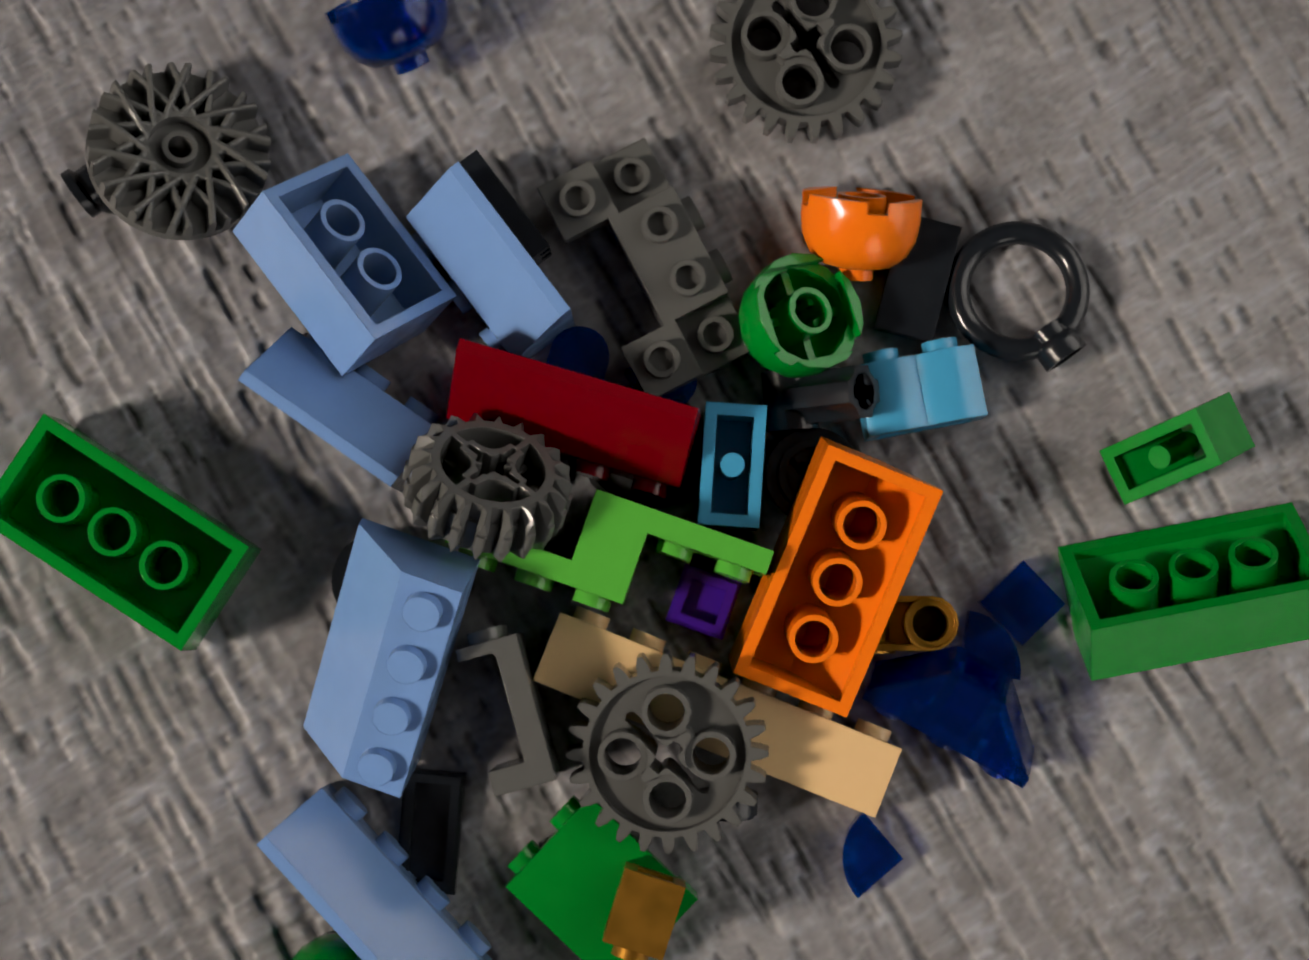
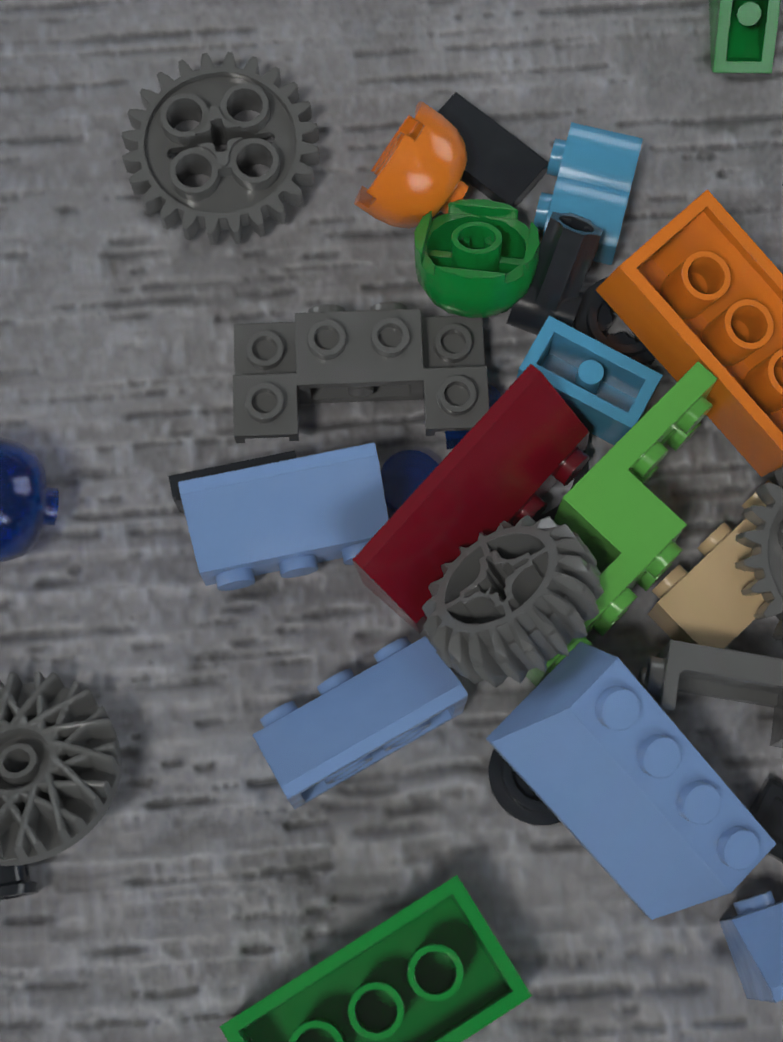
camera: 65 degrees left, 10 degrees down
medium blue brick [232,153,457,376] -> none
dark purple tile [666,563,742,640] -> none
black piece [946,221,1090,372] -> none

